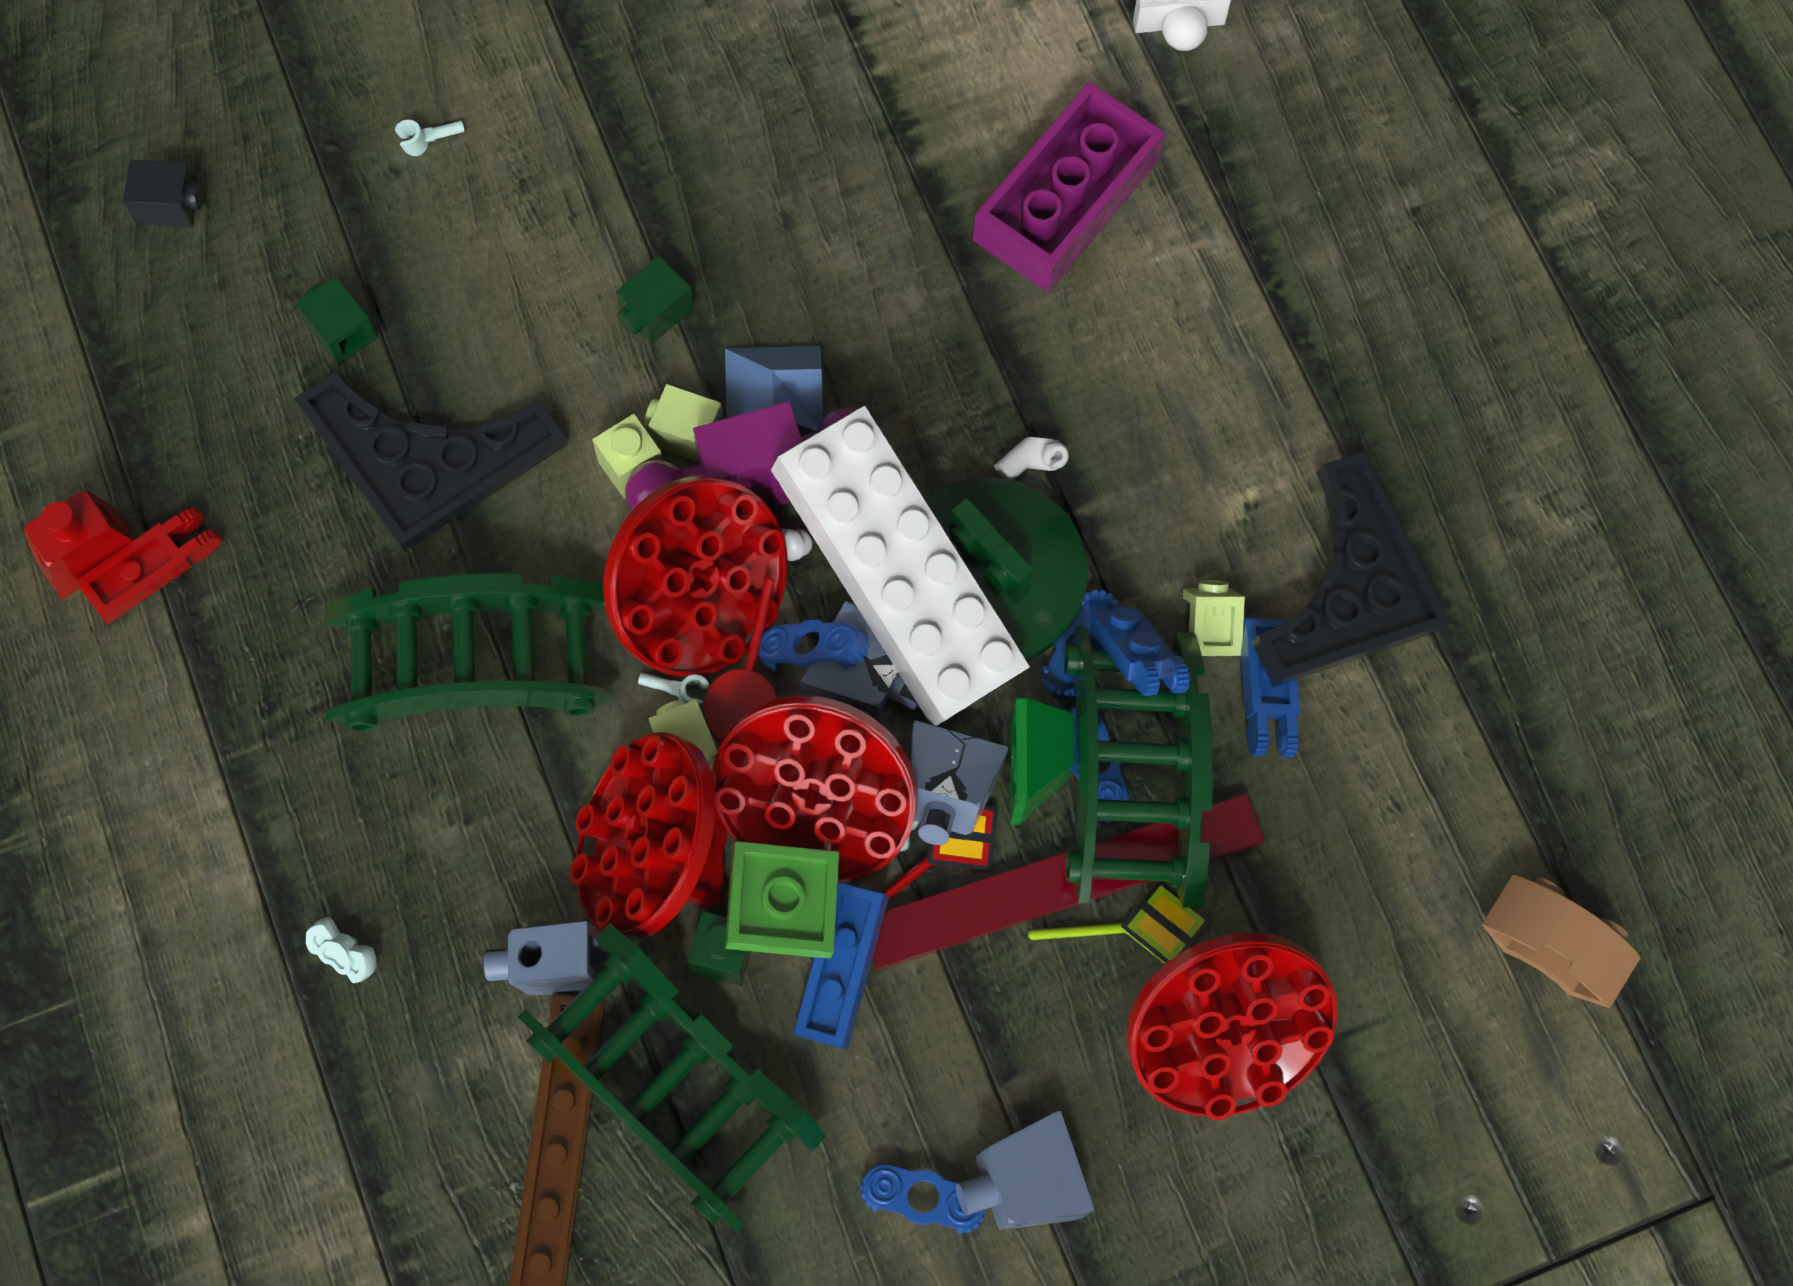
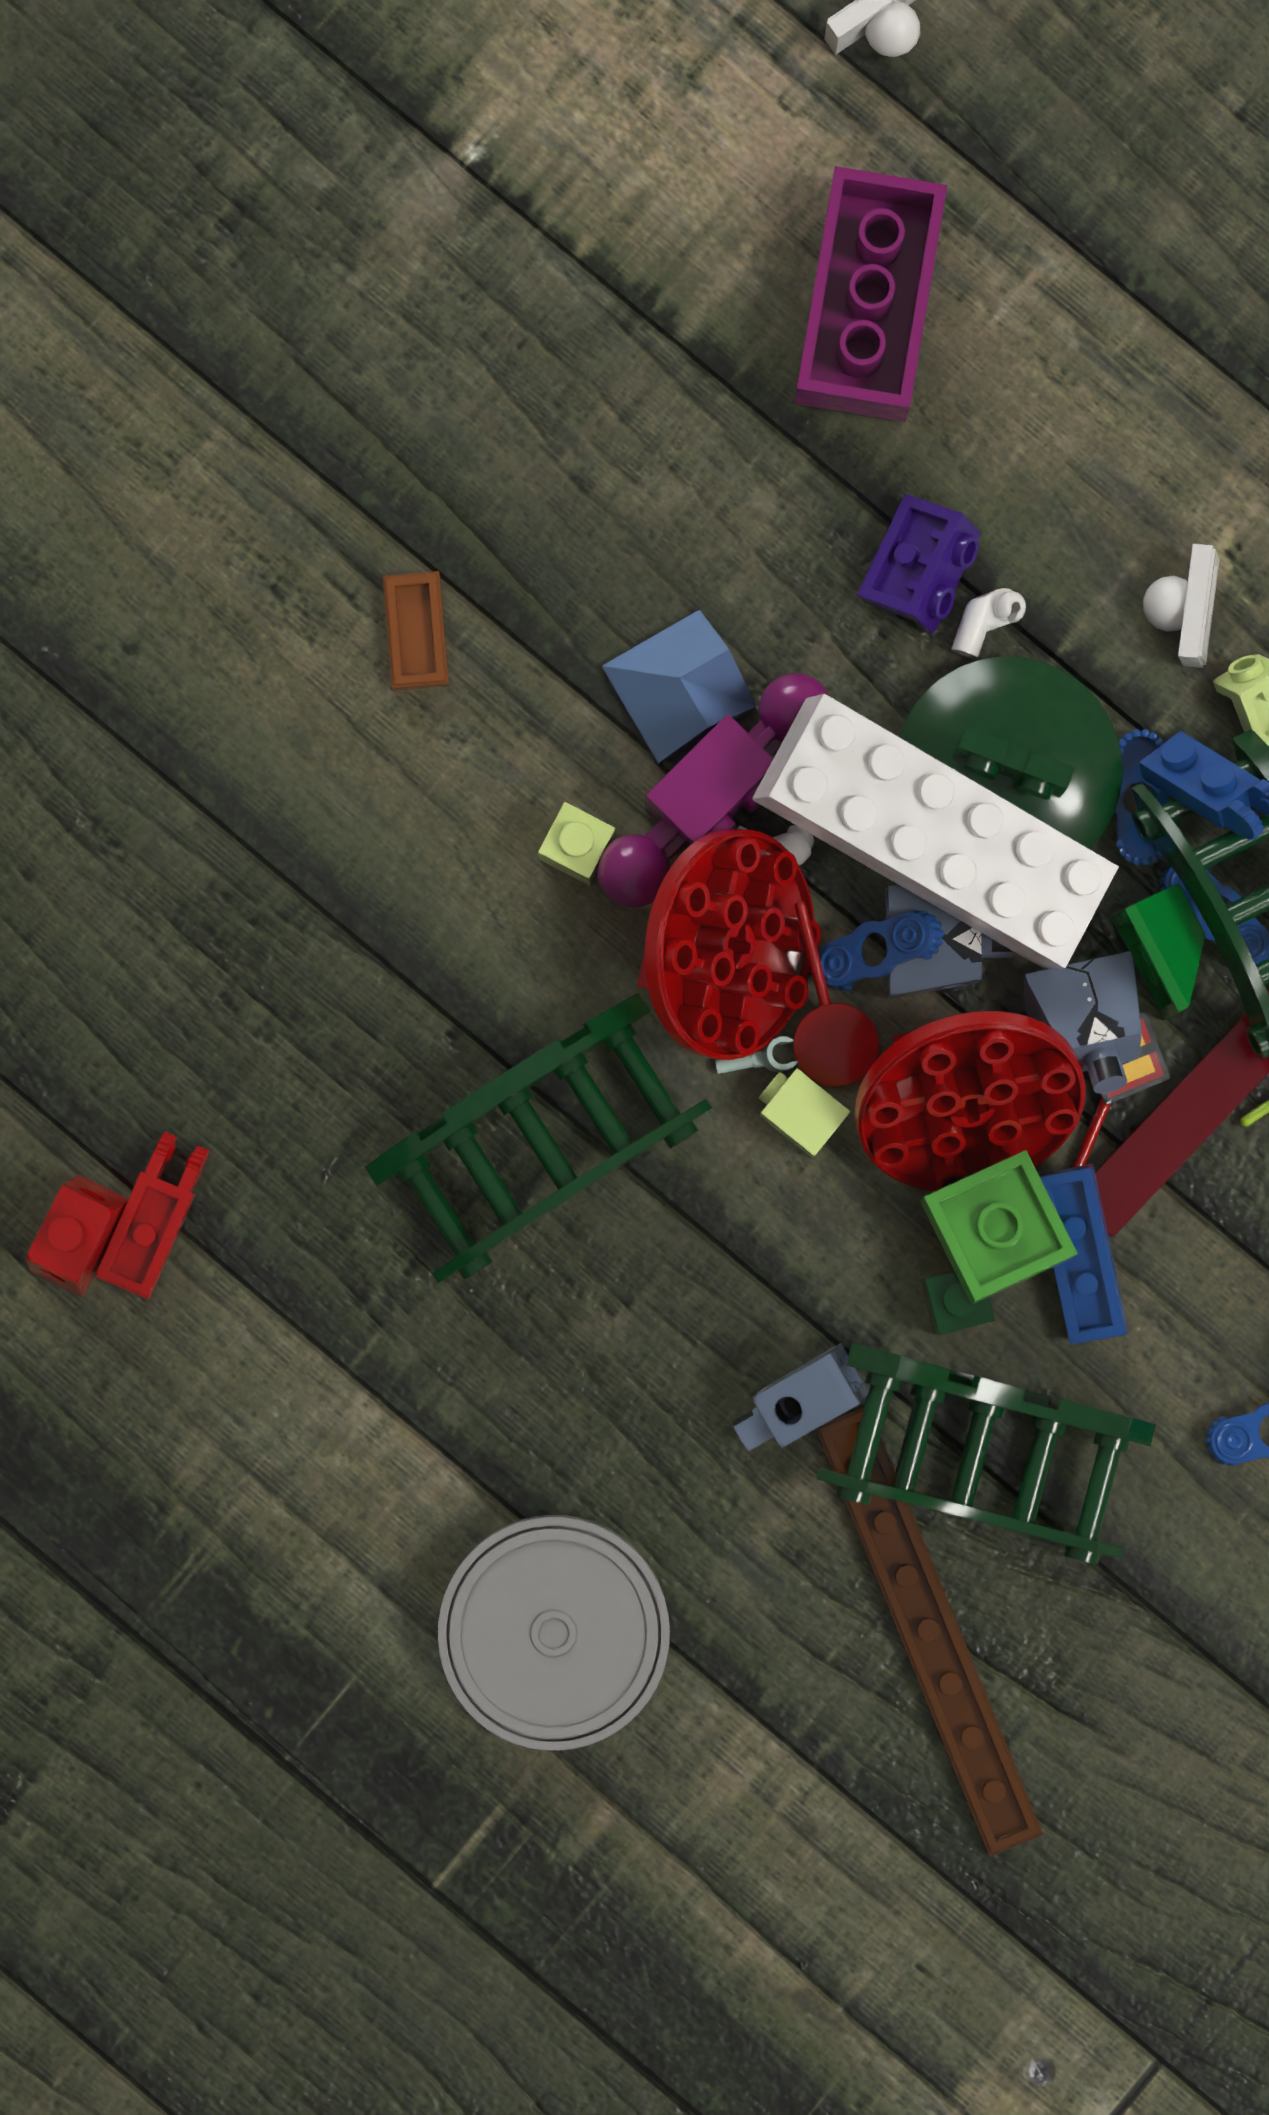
camera: 25 degrees left, 15 degrees up
black plate [294,372,568,552] -> none
dark green brick [295,276,378,365] -> none
light aqua piece [306,917,377,983] -> none
light aqua hand [395,120,465,156] -> none
red bracket [570,732,727,941] -> none
dark green brick [616,256,694,345] -> none
yellowish green brick [644,384,723,461] -> none
none -> dark orange tile [383,571,449,691]
none -> light grey brick [438,1515,670,1751]
none -> dark purple bracket [857,493,980,633]
none -> white tile [1143,544,1220,668]

